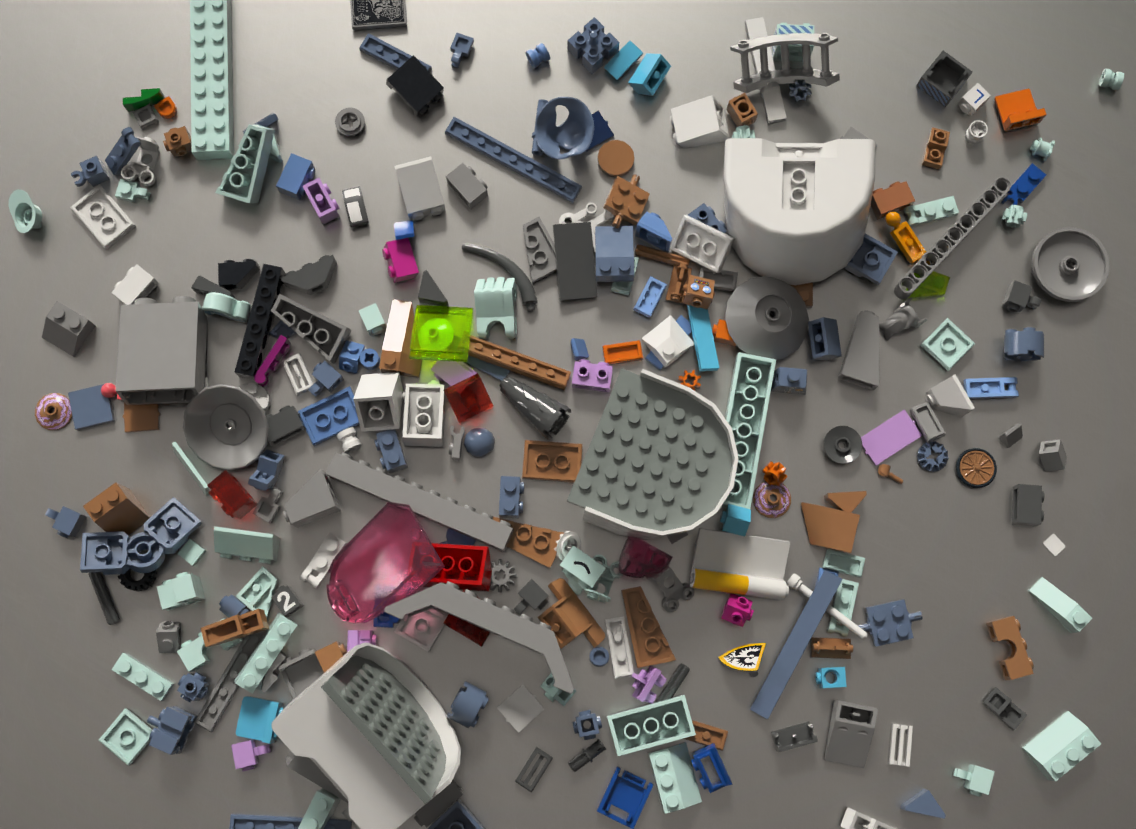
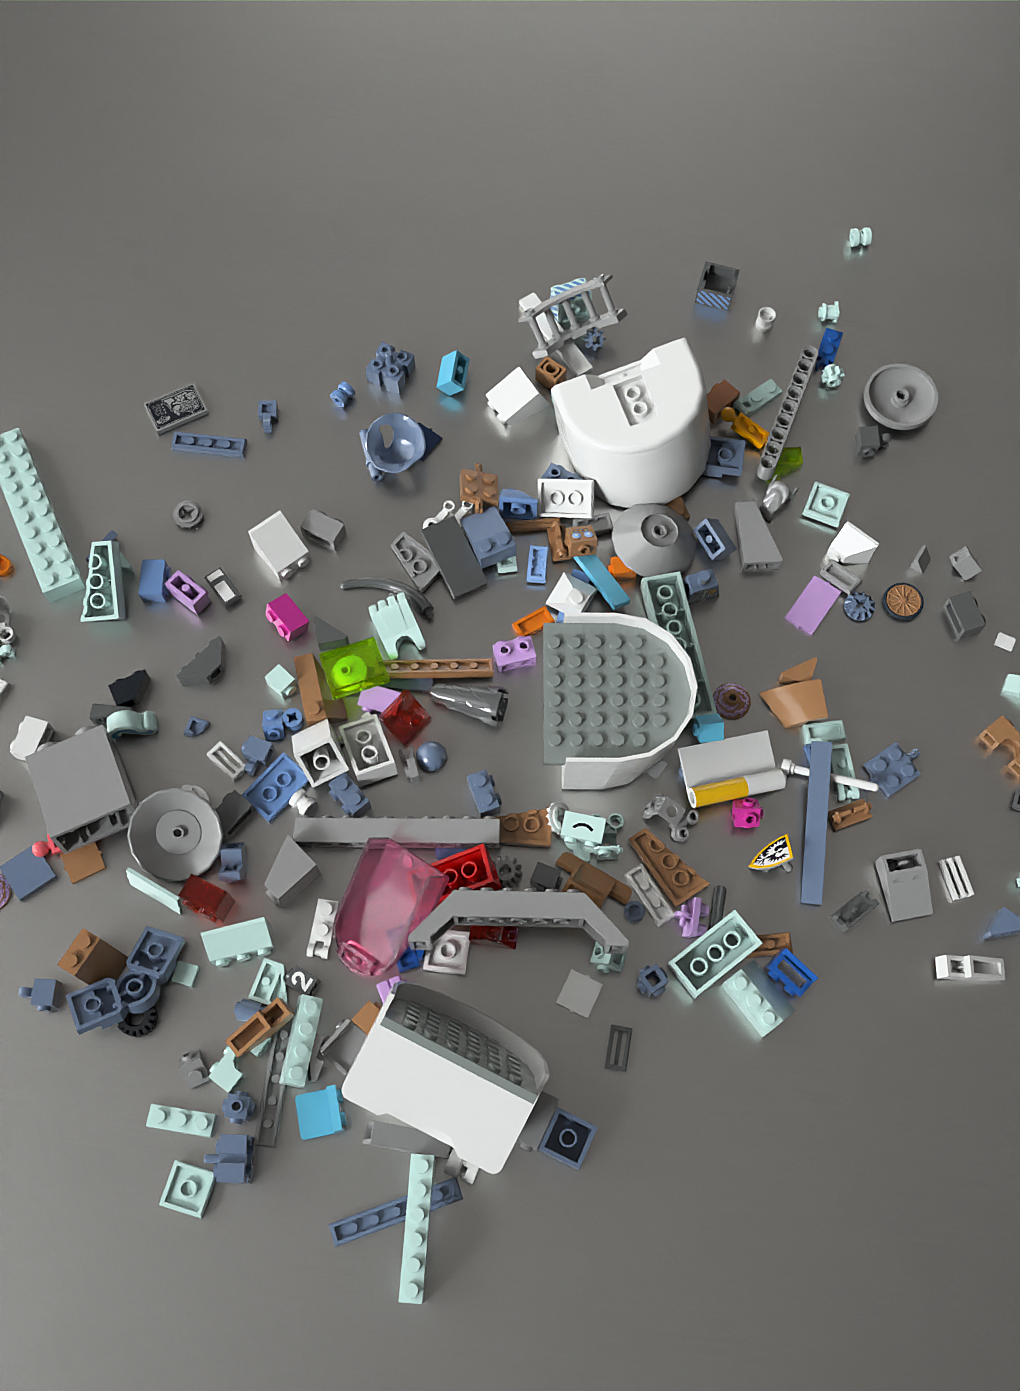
camera: 20 degrees left, 10 degrees down
dark grey axle [88,572,119,625] -> none
light aqua brick [157,572,205,611] -> none
medium nougat brick [163,126,192,157] -> none
lavender brick [231,740,271,772] -> none
black brick [235,264,286,380] -> none
light grey plate [253,487,283,523] -> none
magenta plate [254,335,290,387] -> none
light grey wedge [271,294,351,364] -> none
black panel [386,55,444,116] -> none
slope [394,220,415,240] -> none
sand blue tile [445,117,582,203] -> none
sand blue brick [447,681,489,728] -> none
medium nougat tile [522,440,582,483] -> none
dark grey axle [568,739,606,772] -> none
medium blue slope [570,338,589,361] -> none
medium nougat tile [597,140,635,177] -> none
blue container [597,766,654,829] -> none
medium azure slope [604,41,643,80] -> none
clear pink brick [619,537,673,578] -> none
orange gear [762,461,787,486] -> none
medium azure brick [815,667,847,688] -> none
dark grey dish [824,426,862,464] -> none
medium nougat hand [878,464,903,484] -> none
medium nougat slope [922,127,950,170] -> none
white brick [958,83,991,117] -> none
light blue plate [963,377,1019,399] -> none
orange bracket [994,89,1047,131] -> none
sand blue brick [1004,327,1044,361] -> none

